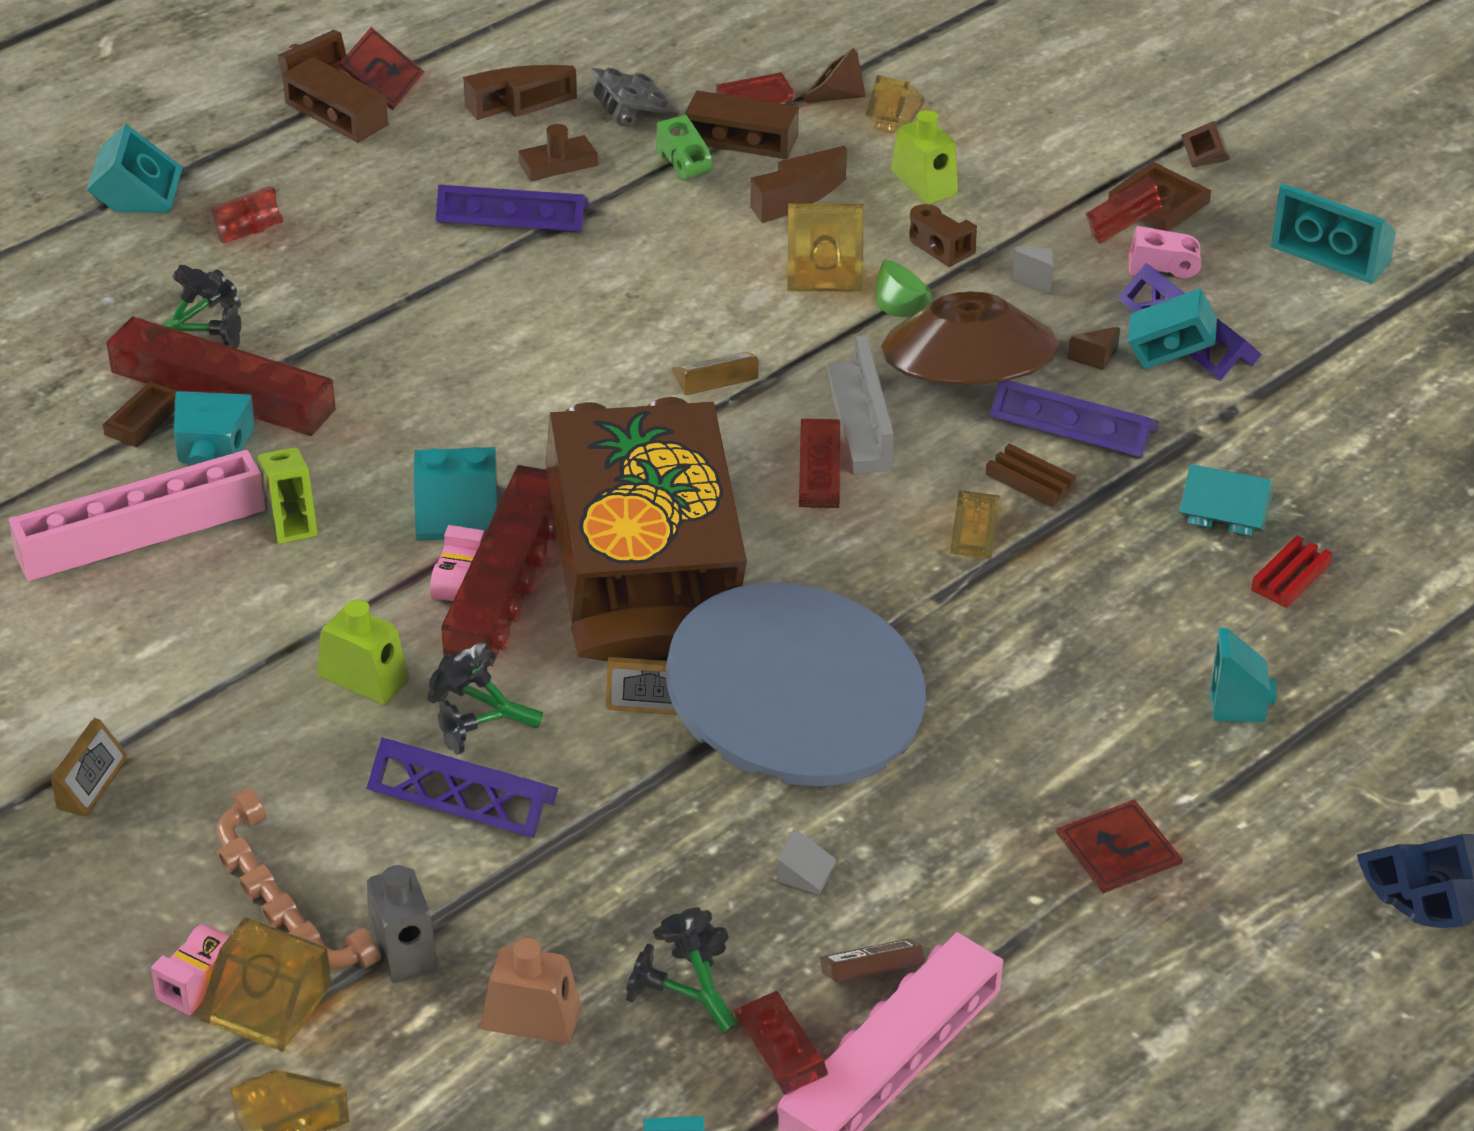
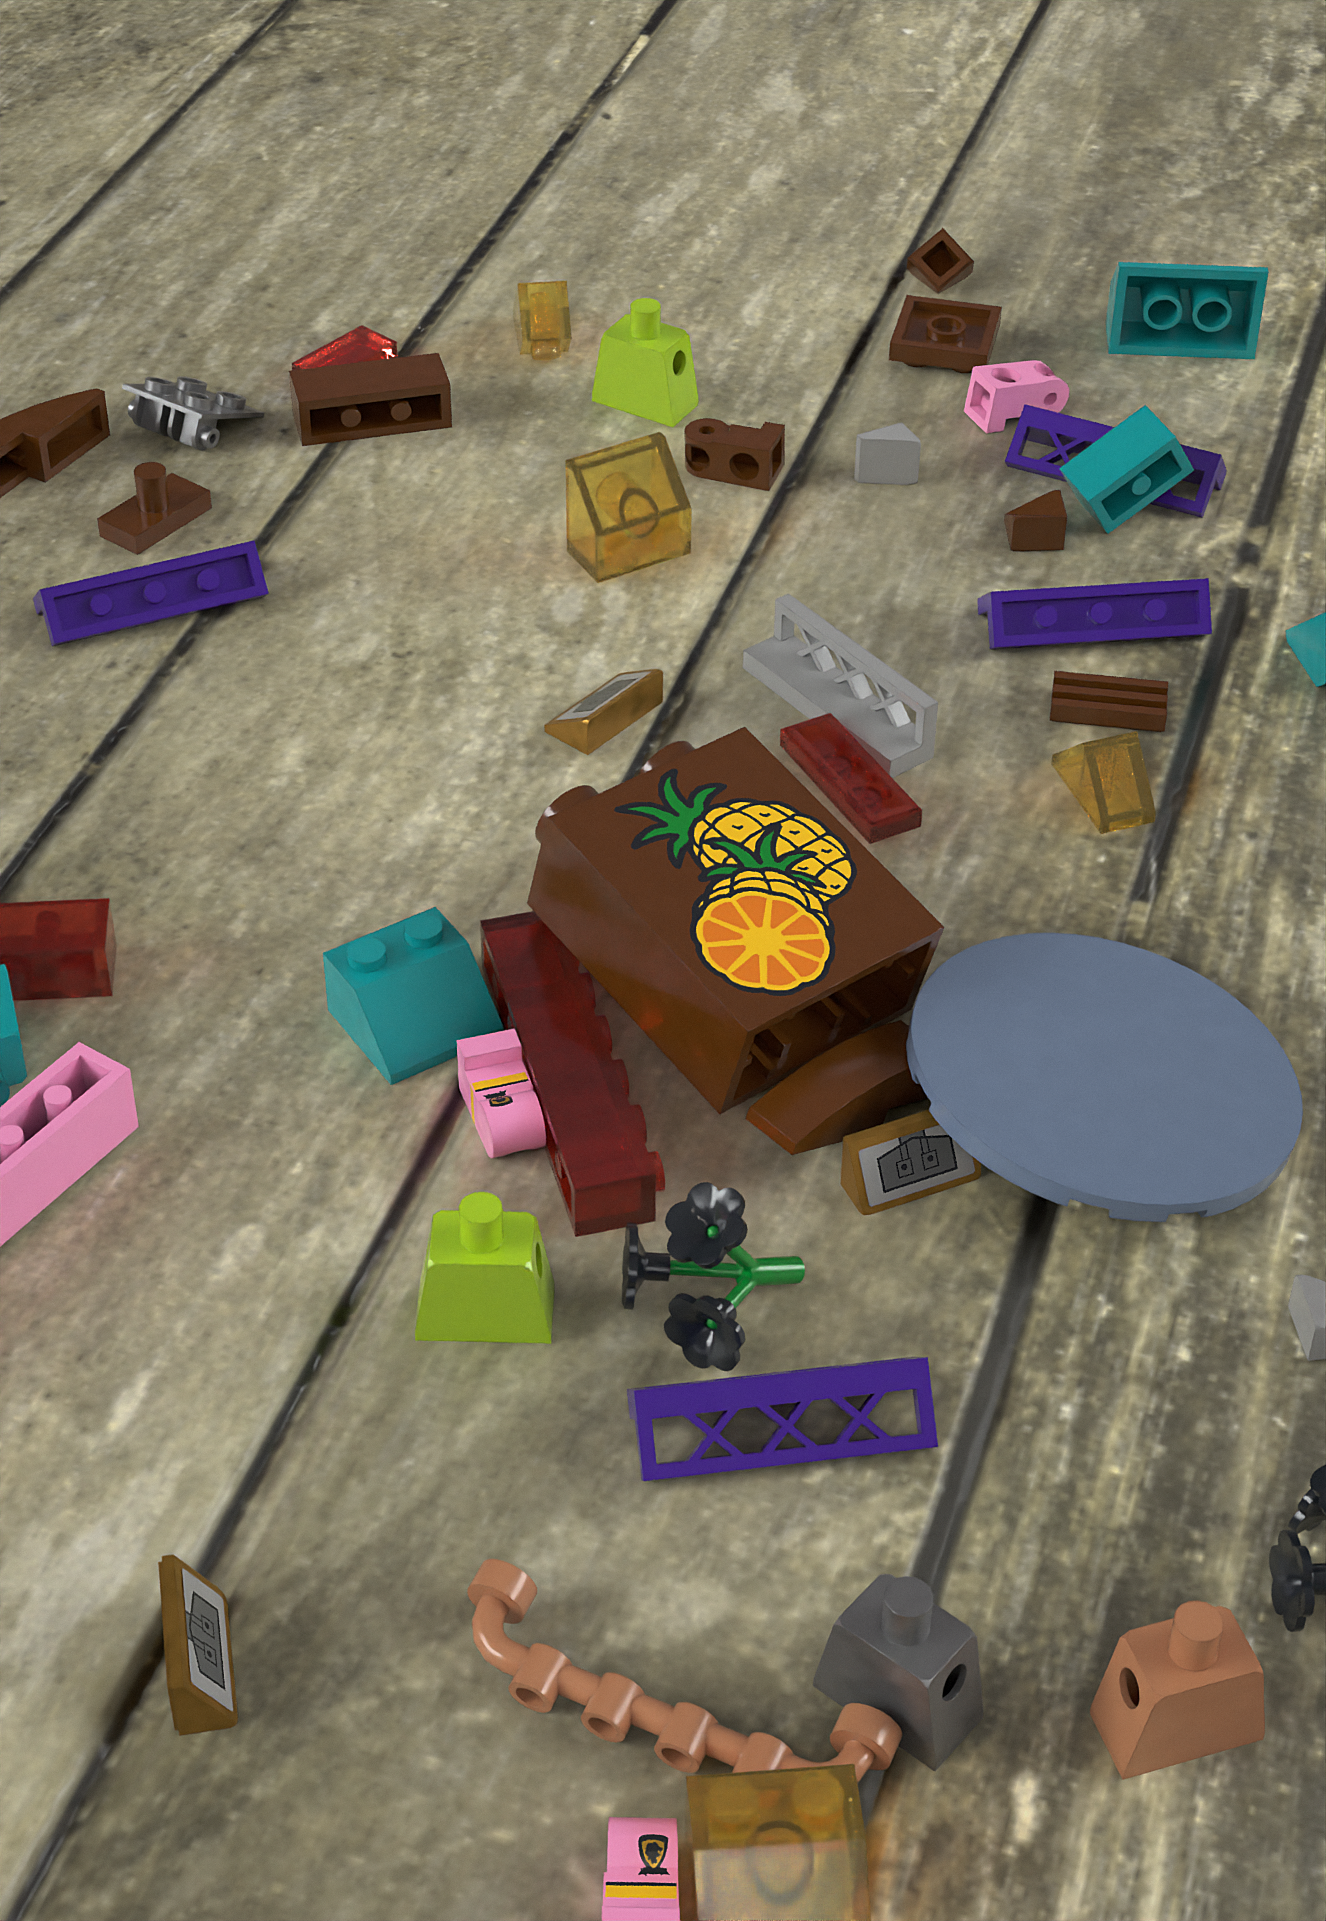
camera: 30 degrees left, 0 degrees up
lime torso [257,448,318,544] -> none
bright green leg [656,114,712,180] -> none
reddish brown slope [750,146,847,223] -> none
reddish brown slope [803,48,866,103] -> none
bright green piece [876,259,932,317] -> none
reddish brown dish [881,291,1059,385] -> none
clear red tile [1085,176,1162,244] -> none

